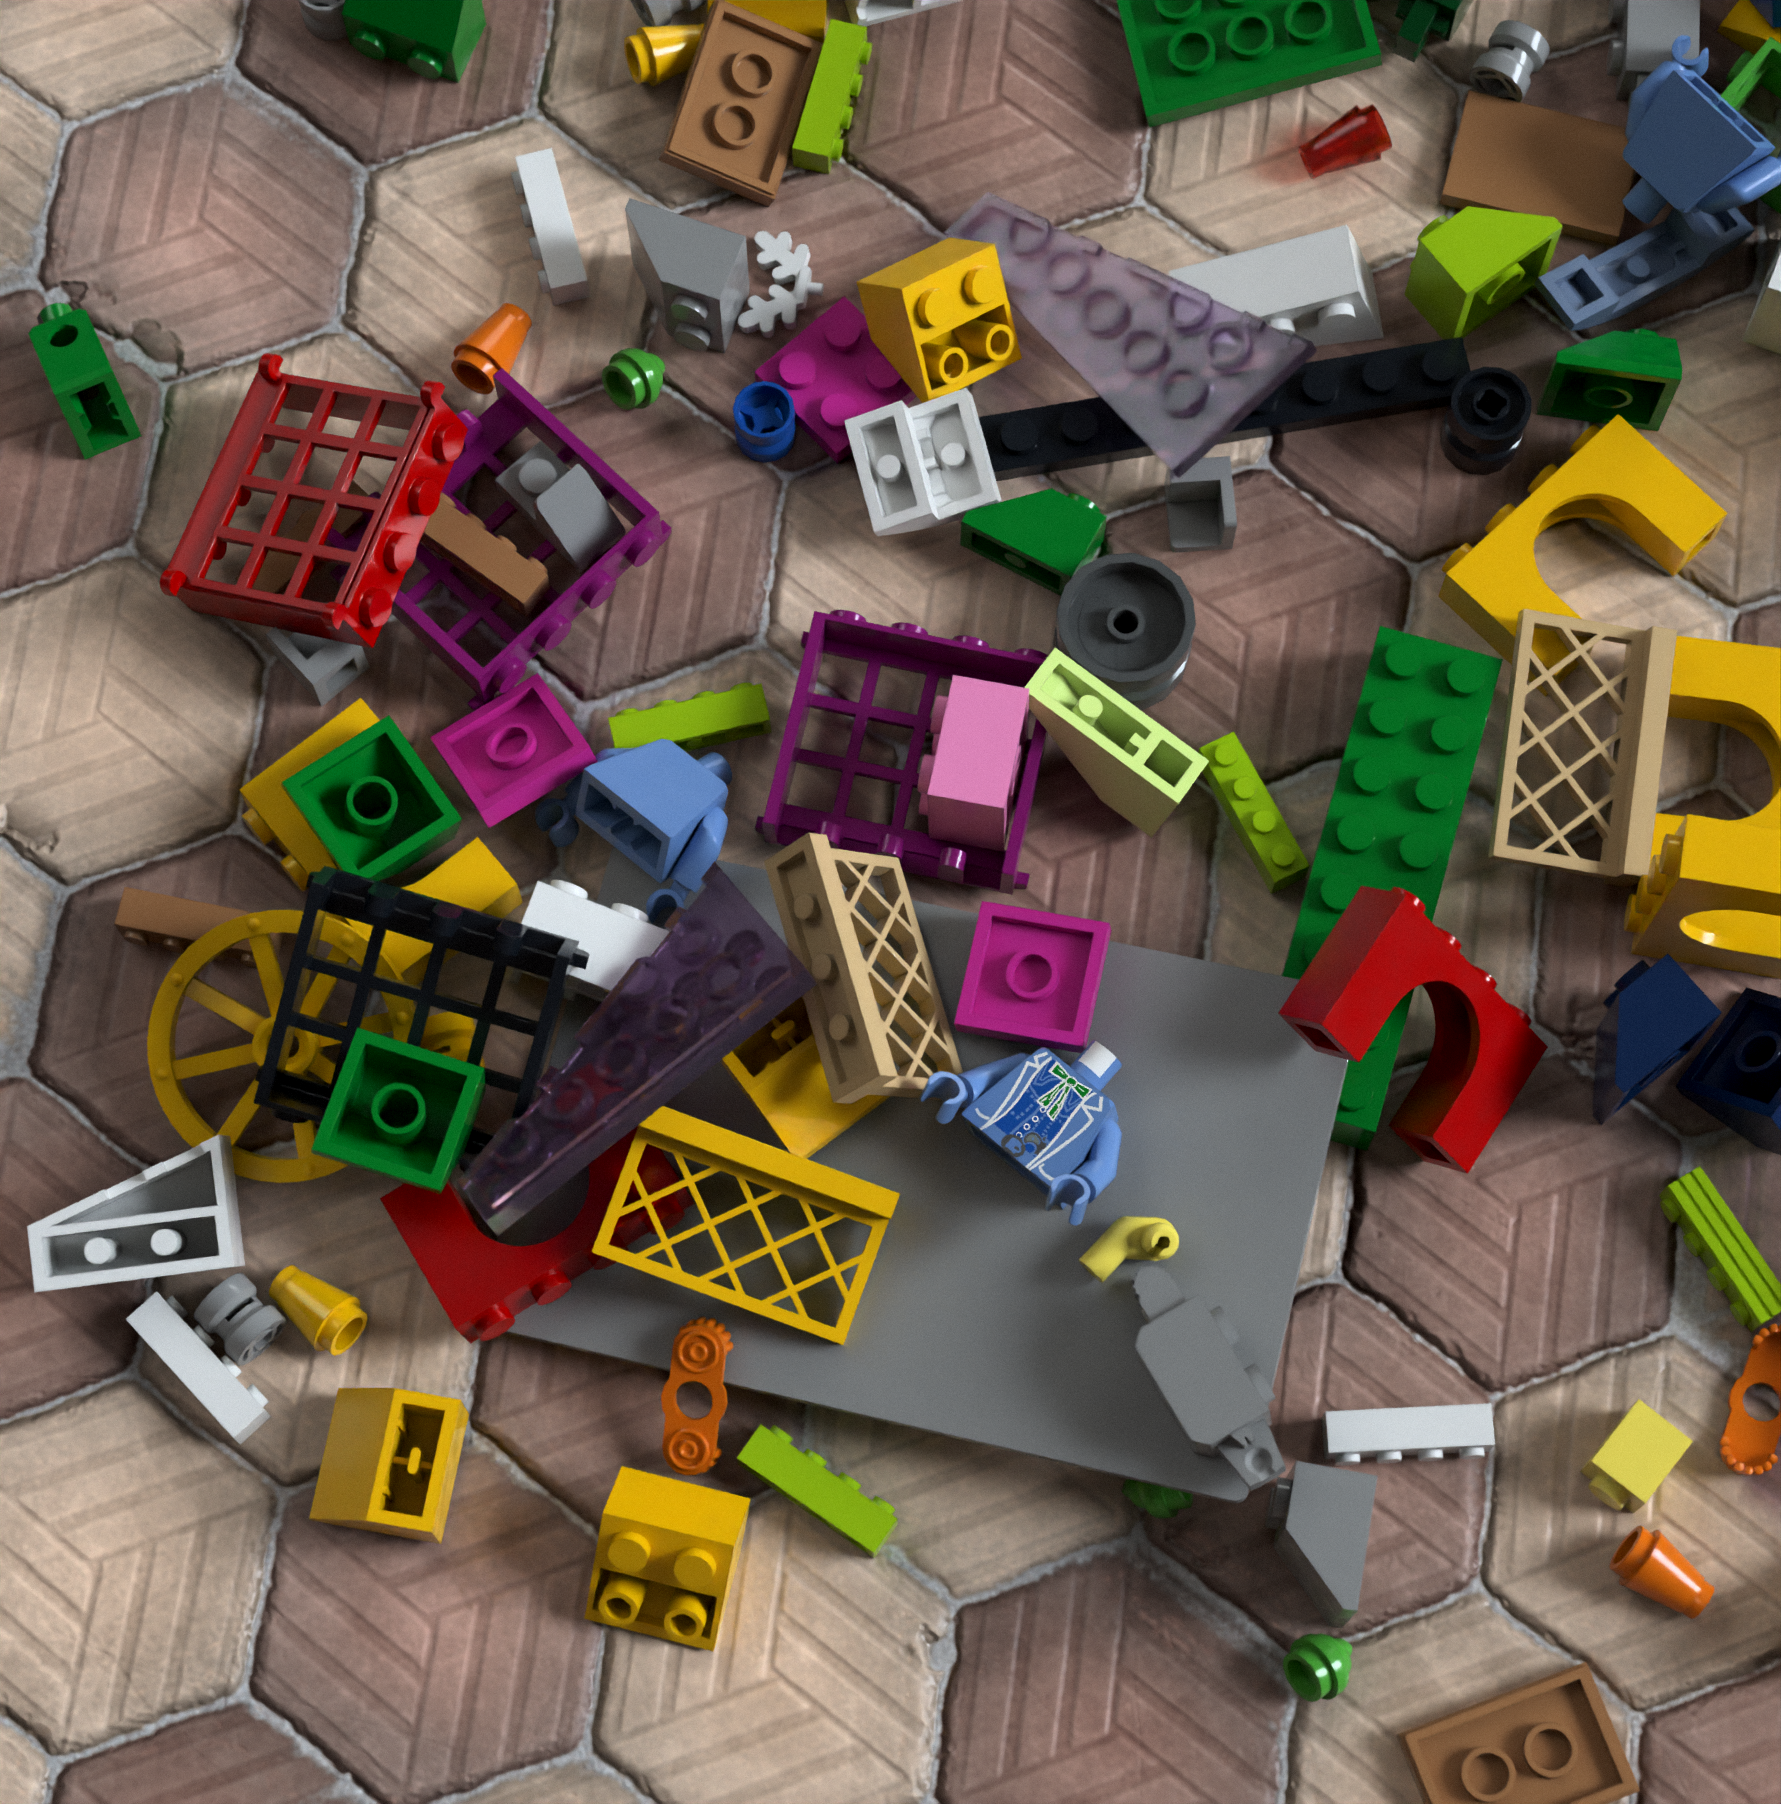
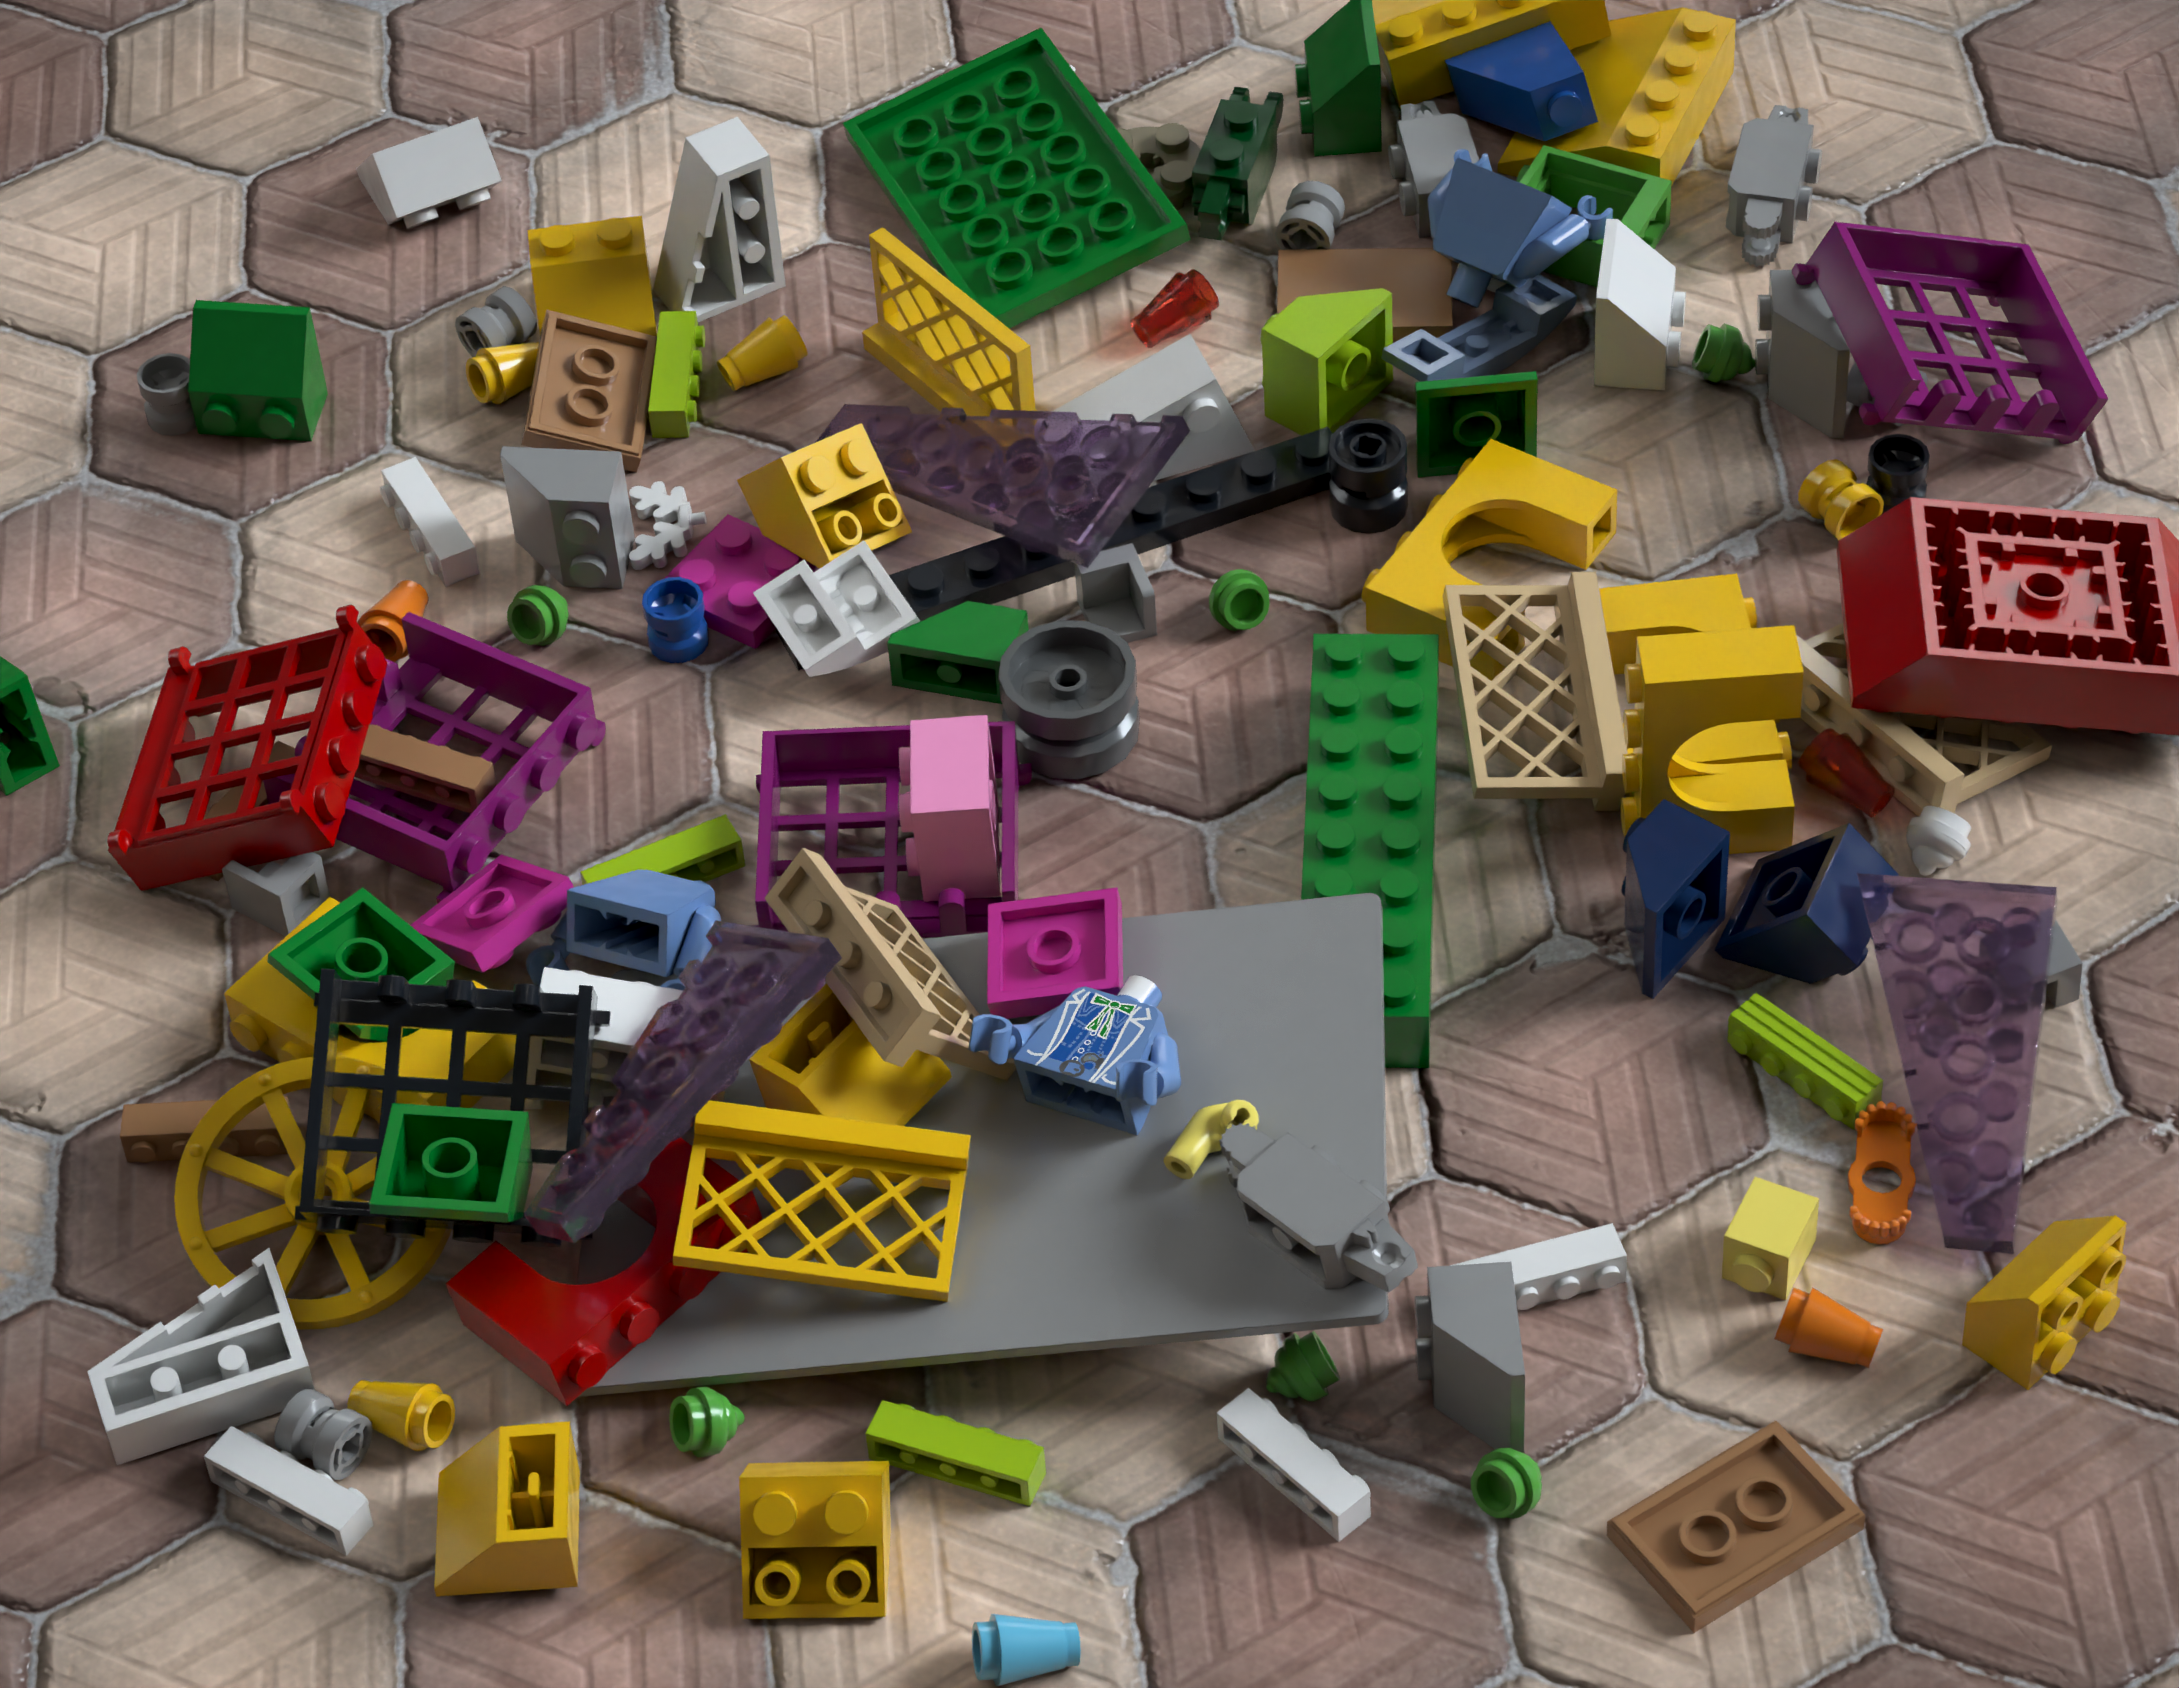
camera: 10 degrees left, 25 degrees down
light grey slope [495,441,626,573] -> none
orange piece [661,1316,734,1475] -> none
yellowish green slope [1024,648,1209,838] -> none
lime piece [1198,731,1310,894] -> none
red arch [1278,885,1548,1174] -> none
none -> bright green plate [669,1387,745,1457]
none -> yellow cone [717,315,808,391]
none -> yellow fence [862,227,1046,468]
none -> medium azure cone [972,1614,1081,1686]
none -> bright green plate [1209,569,1270,631]
none -> white piece [1217,1388,1371,1542]

